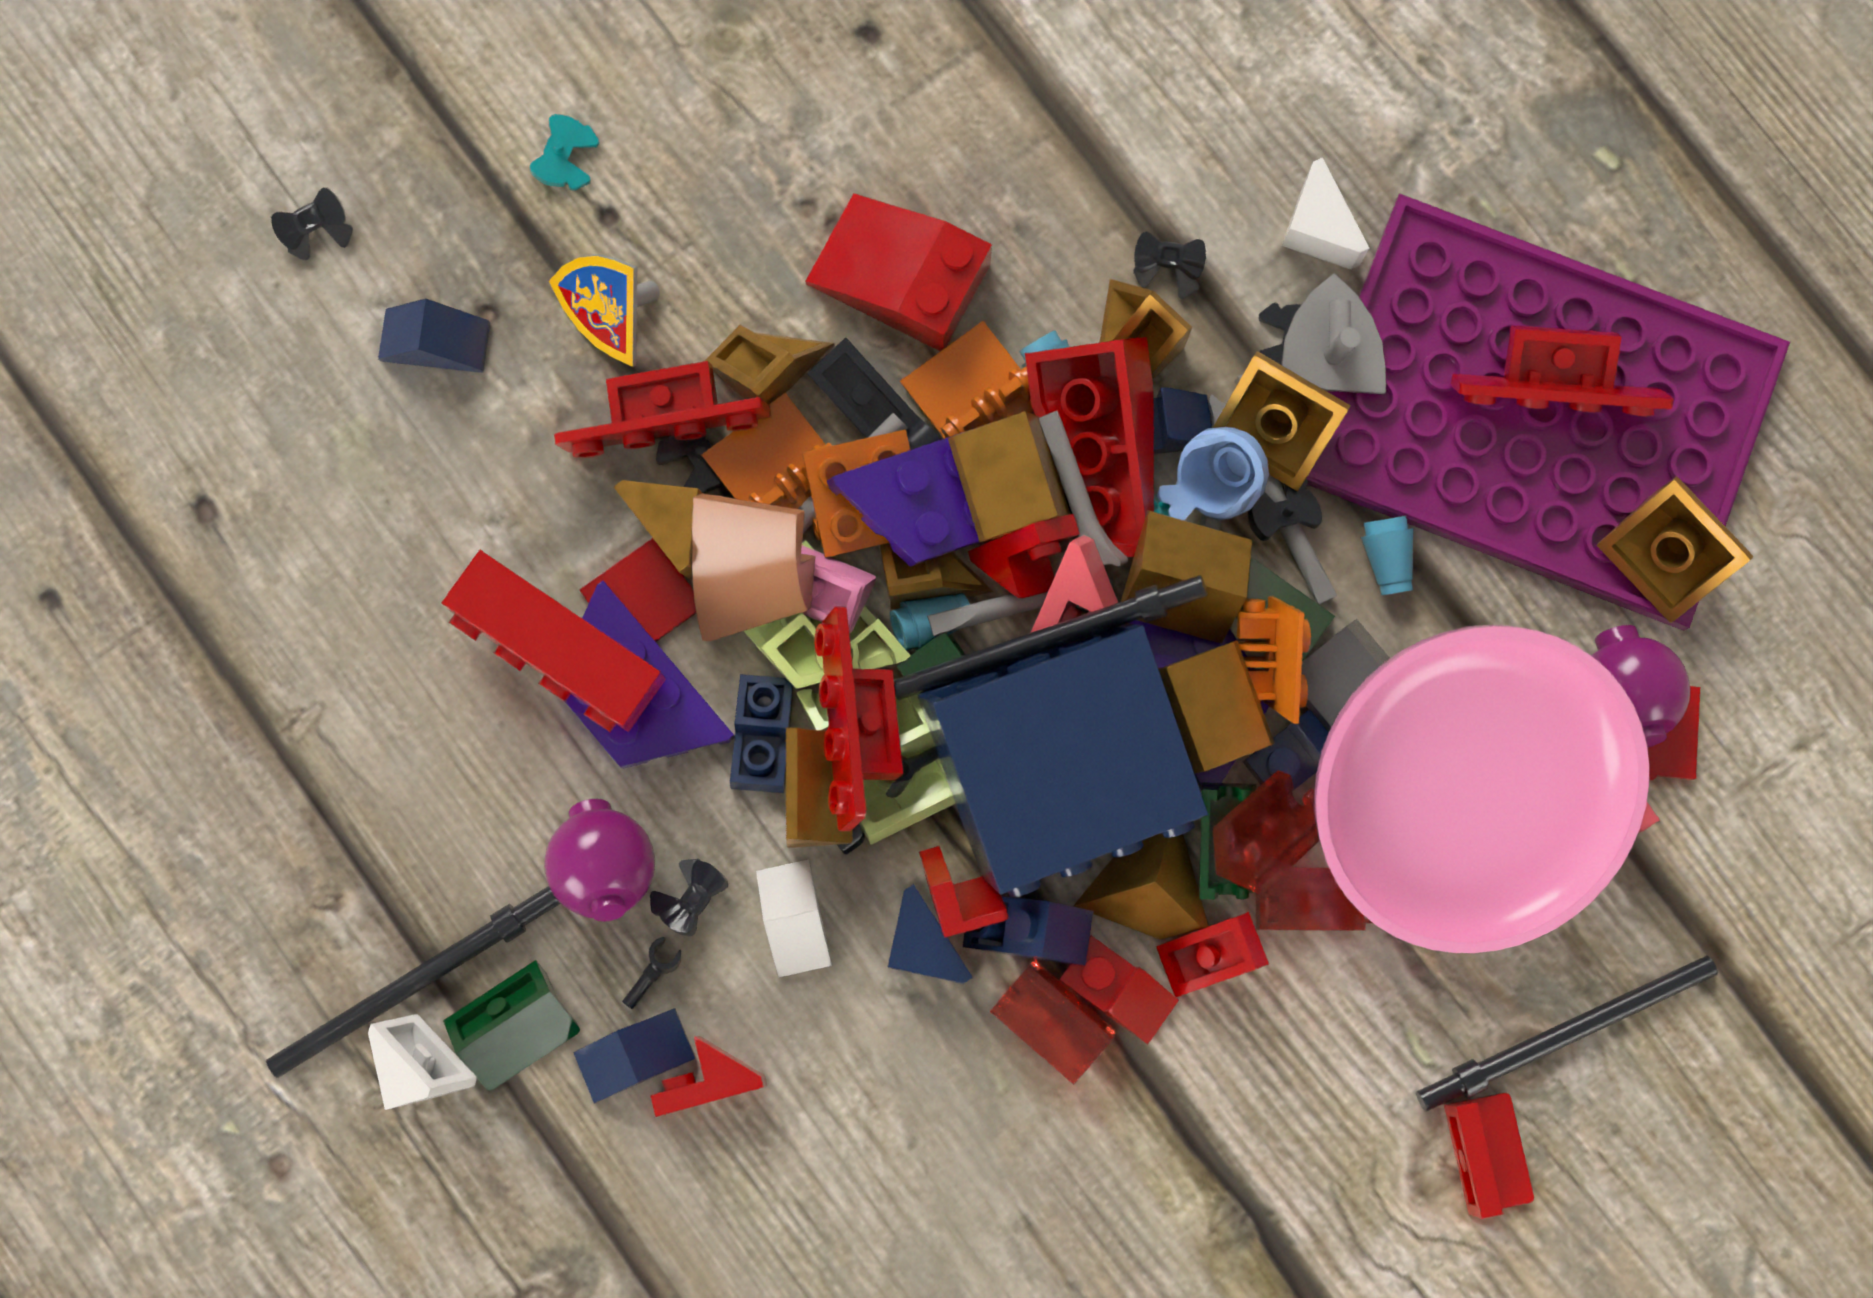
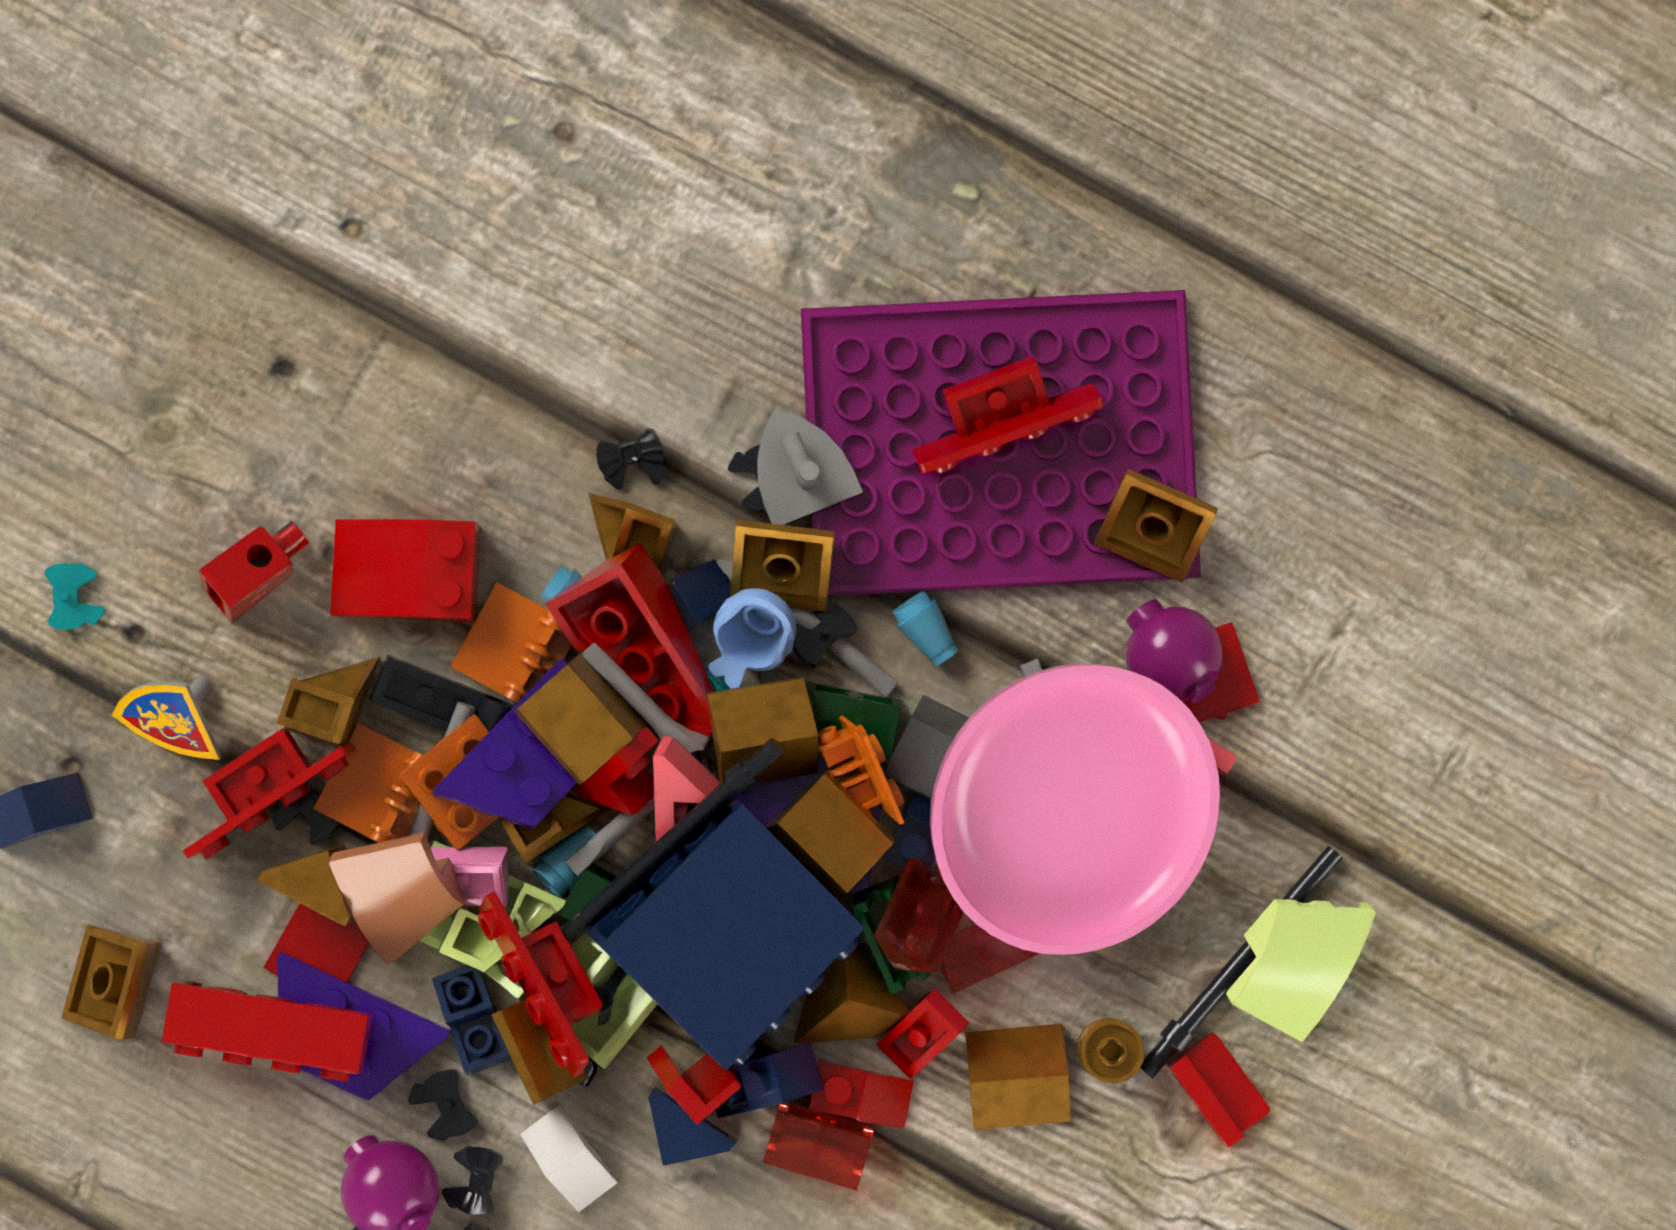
camera: 20 degrees left, 5 degrees up
white slope [1282,158,1370,269] -> none
none -> pearl gold slope [61,924,161,1040]
none -> red torso [199,521,309,624]
none -> black piece [408,1069,478,1141]
none -> pearl gold slope [965,1023,1071,1130]
none -> pearl gold wheel [1077,1017,1145,1084]
none -> yellowish green slope [1226,899,1376,1042]

